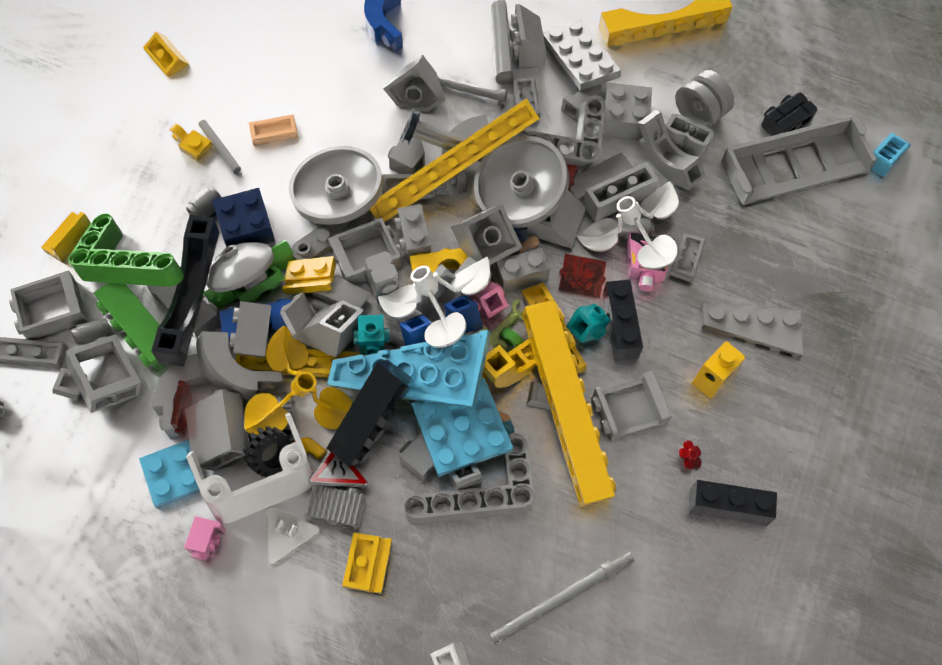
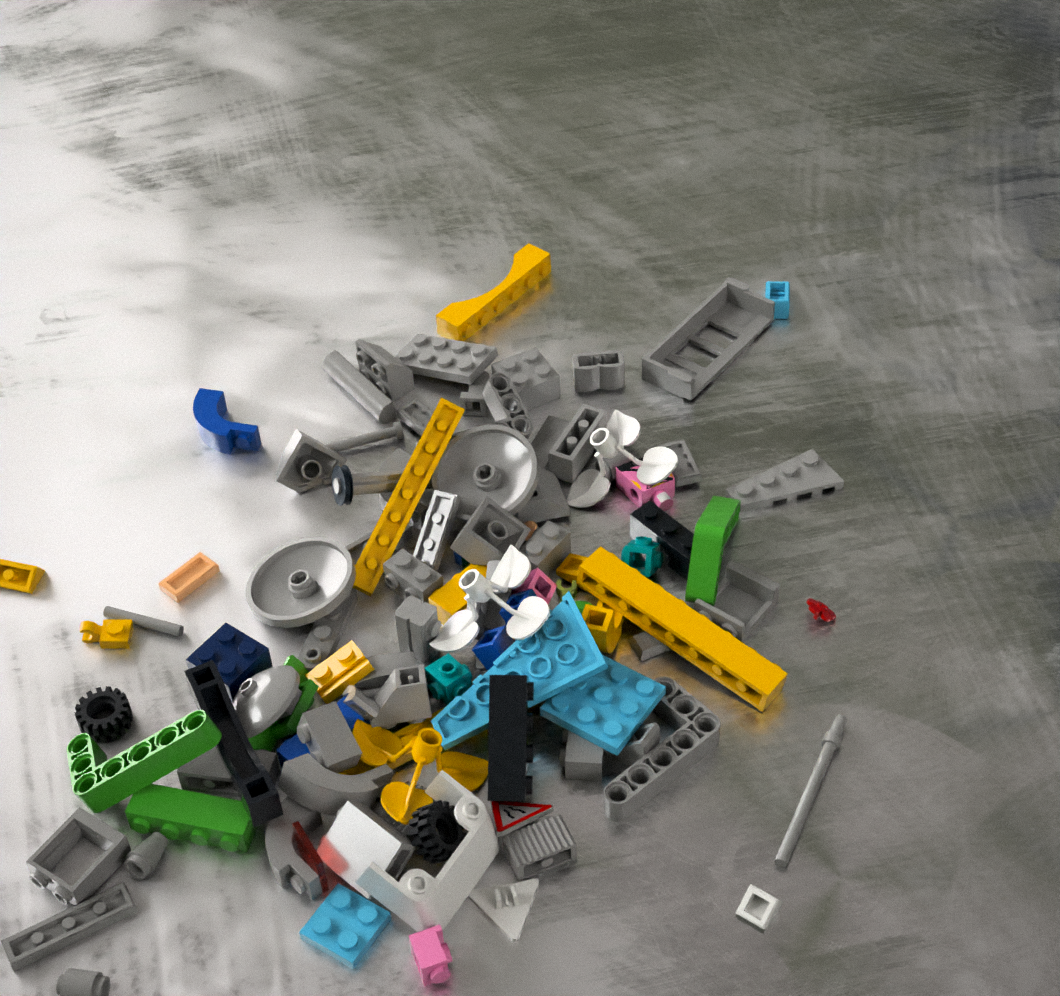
camera: 30 degrees left, 20 degrees down
yellow panel [41,211,91,263] -> none
light grey plate [52,367,87,400] -> none
light grey window [66,334,141,413] -> none
light grey brick [186,187,221,217] -> none
light grey window [328,218,404,285] -> none
yellow plate [342,532,392,595] -> none
light grey slope [388,132,425,174] -> none
clear red piece [558,254,606,298] -> none
light grey arch [638,110,706,190] -> none
light grey wheel [675,70,735,128] -> none
black brick [689,480,777,526] -> none
yellow torso [691,341,746,400] -> none
black brick [761,92,817,136] -> none
none -> black tyre [75,686,133,744]
none -> light grey tile [413,490,461,571]
none -> bright green beam [685,496,741,606]

